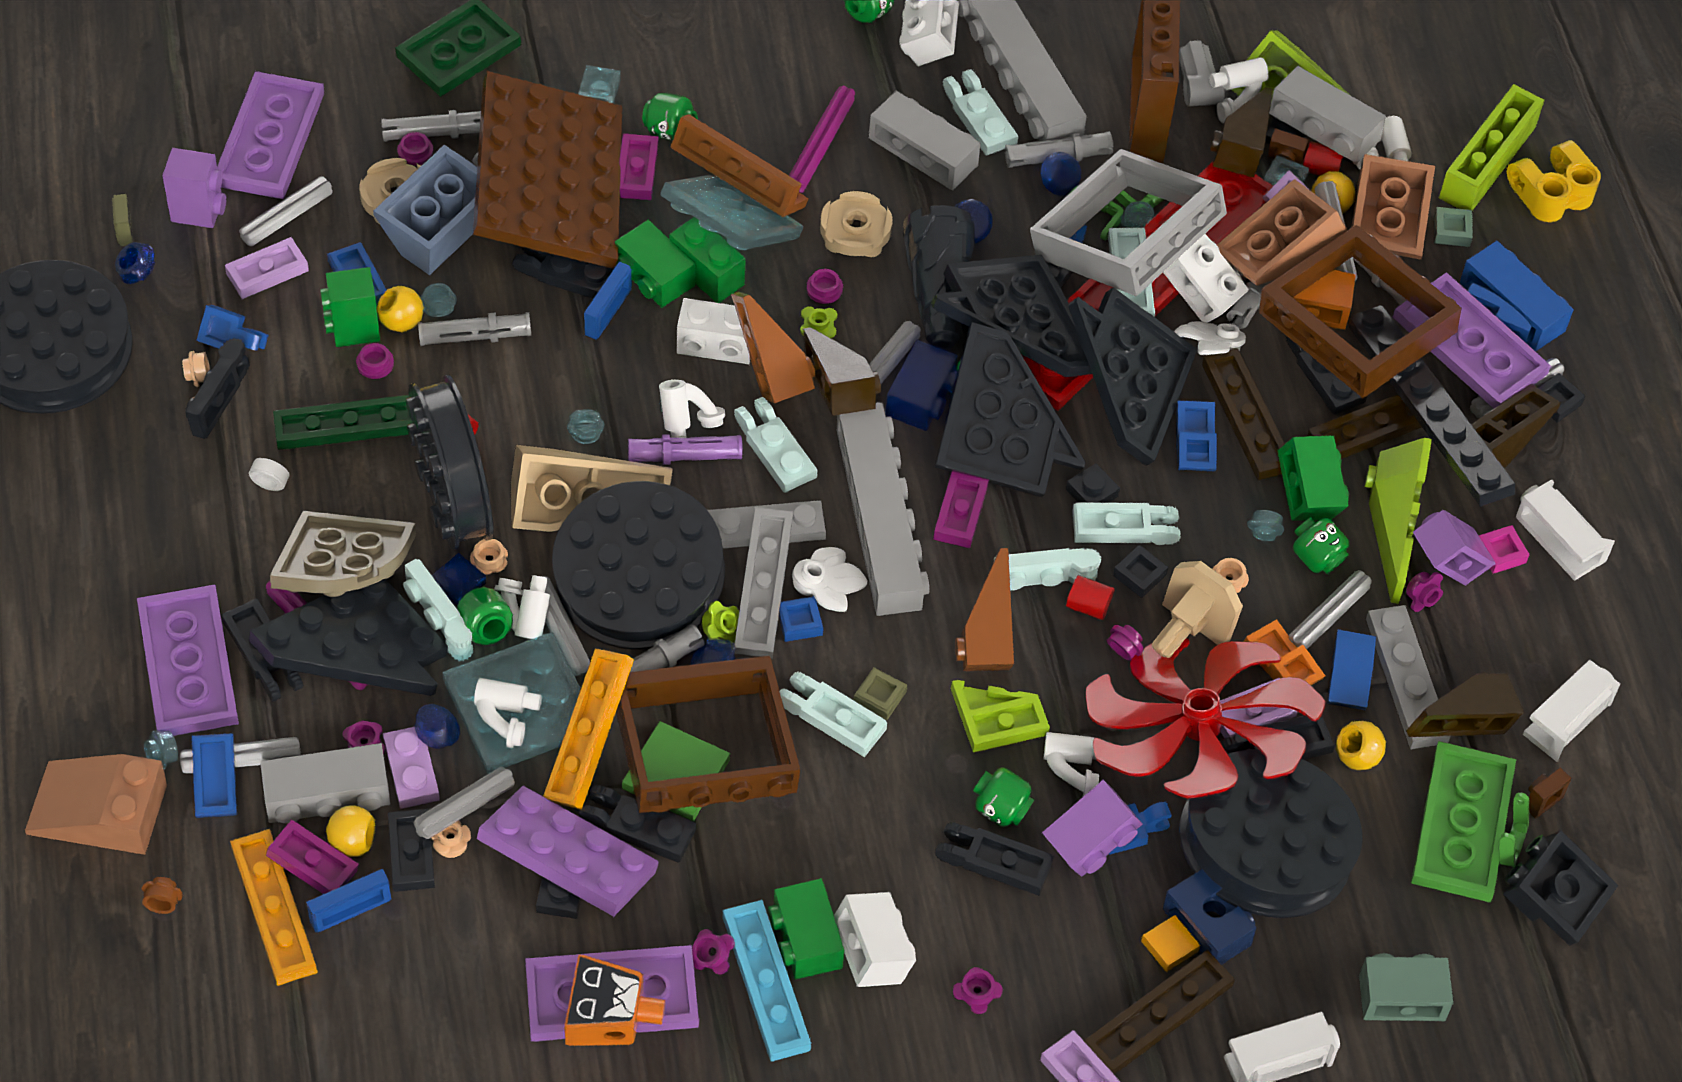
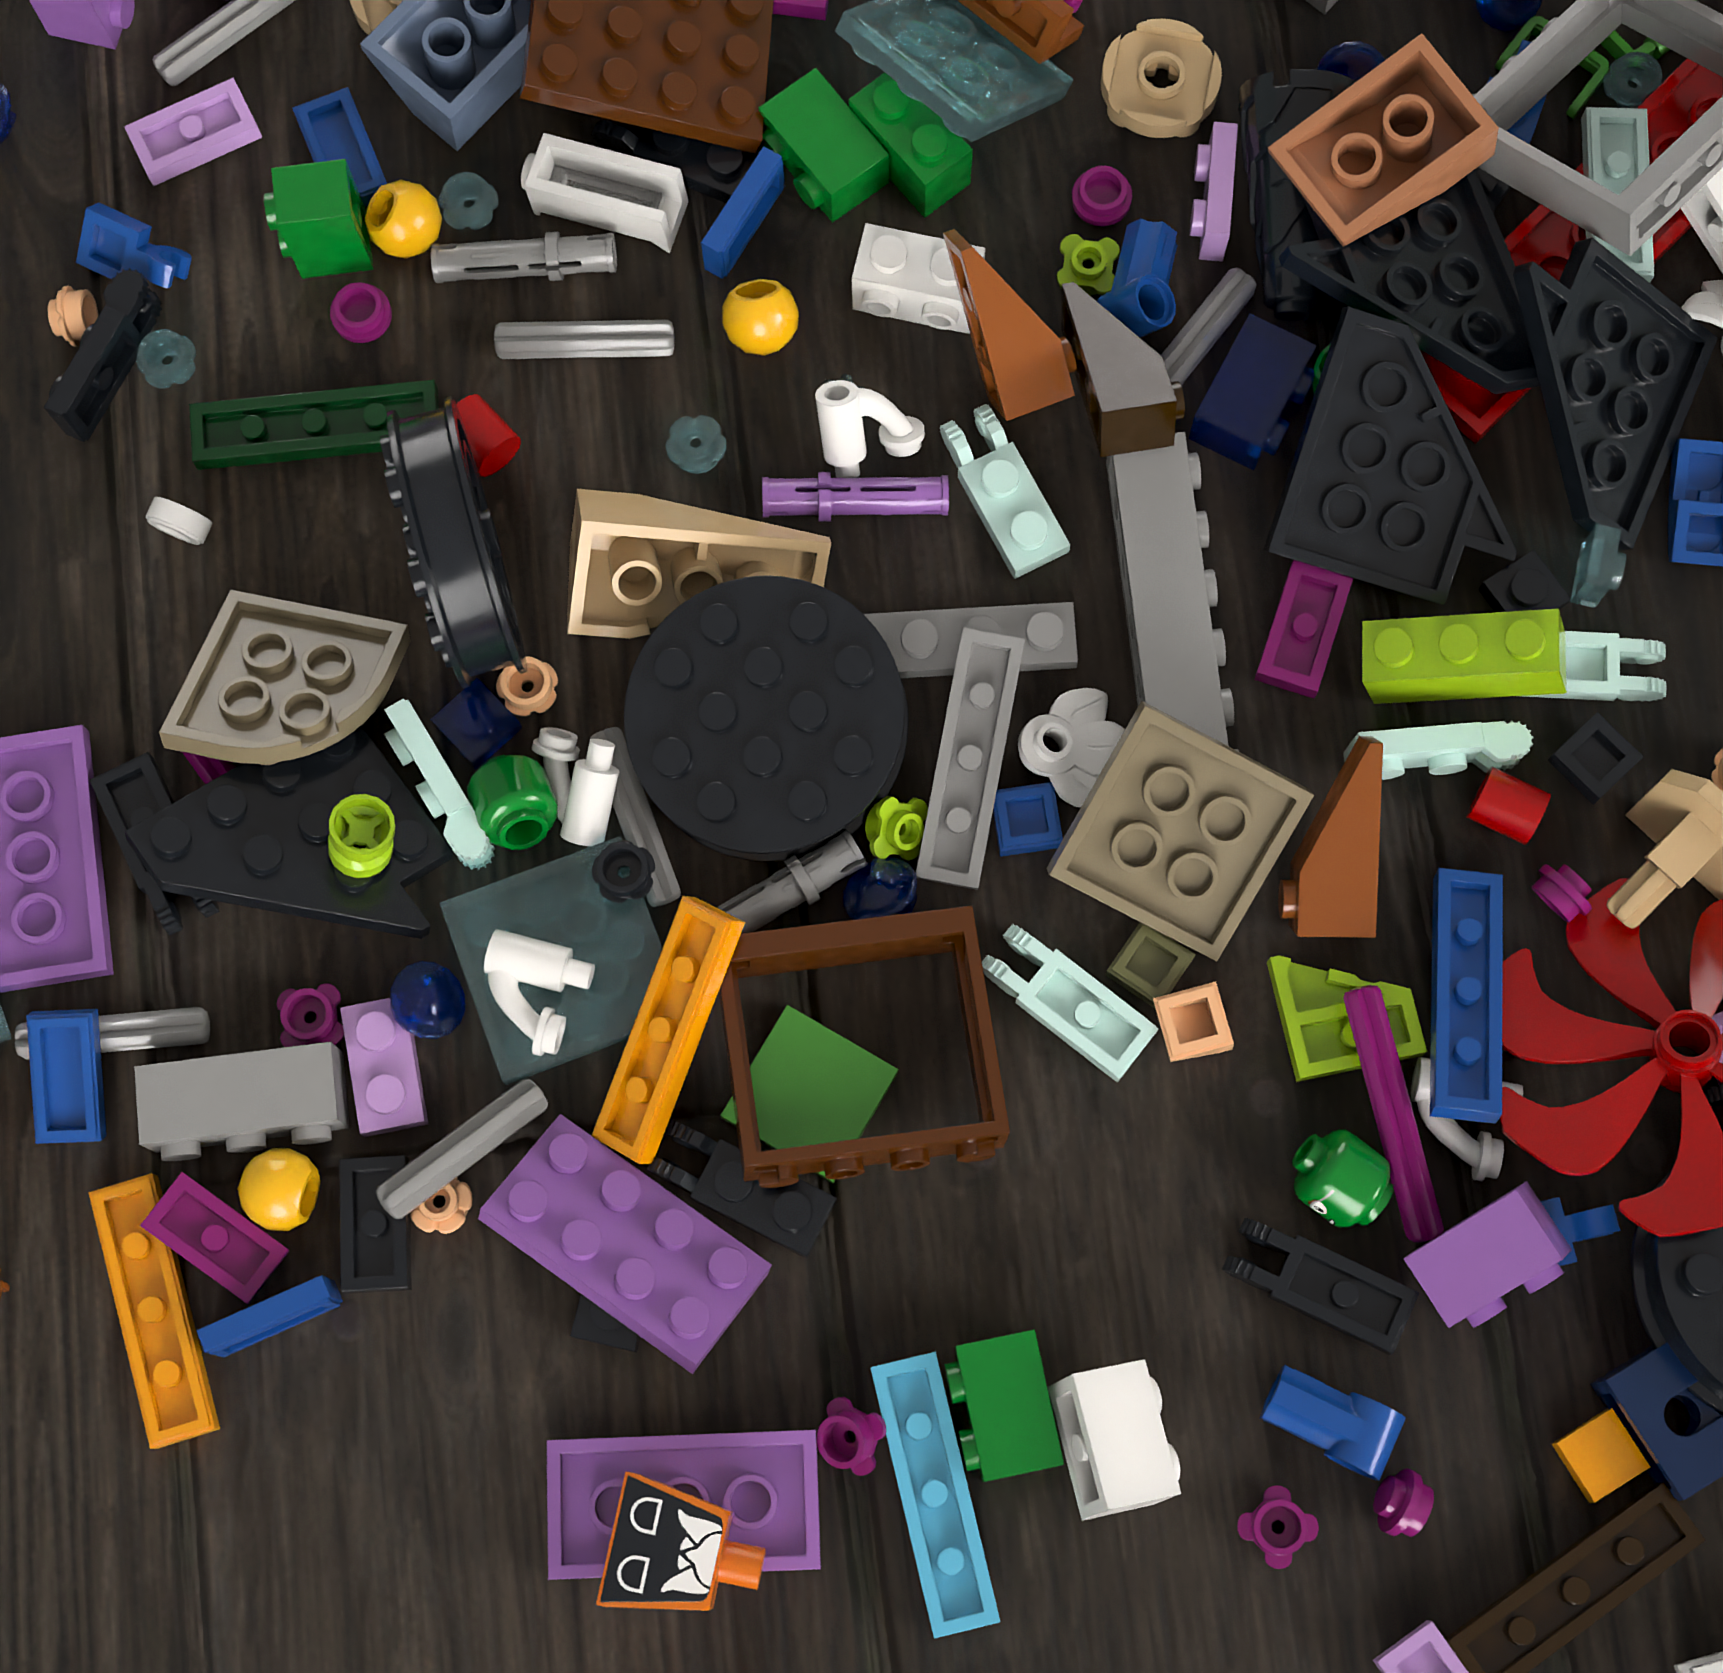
camera: 10 degrees right, 20 degrees up
none -> clear light blue plate [136,329,197,389]
none -> lime wheel [328,794,395,878]
none -> light grey axle [494,320,675,359]
none -> white window [521,133,689,253]
none -> black plate [592,841,656,903]
none -> yellow piece [722,279,799,356]
none -> dark tan plate [1046,701,1314,961]
none -> blue piece [1097,219,1177,338]
none -> light nougat slope [1153,981,1234,1062]
none -> lavender plate [1190,122,1238,262]
none -> blue piece [1260,1365,1406,1481]
none -> nougat slope [1268,33,1499,247]
none -> magenta axle [1343,985,1444,1242]
none -> lime brick [1362,608,1567,704]
none -> magenta plate [1373,1468,1434,1537]
none -> blue plate [1429,868,1503,1124]
none -> clear light blue plate [1570,524,1626,608]

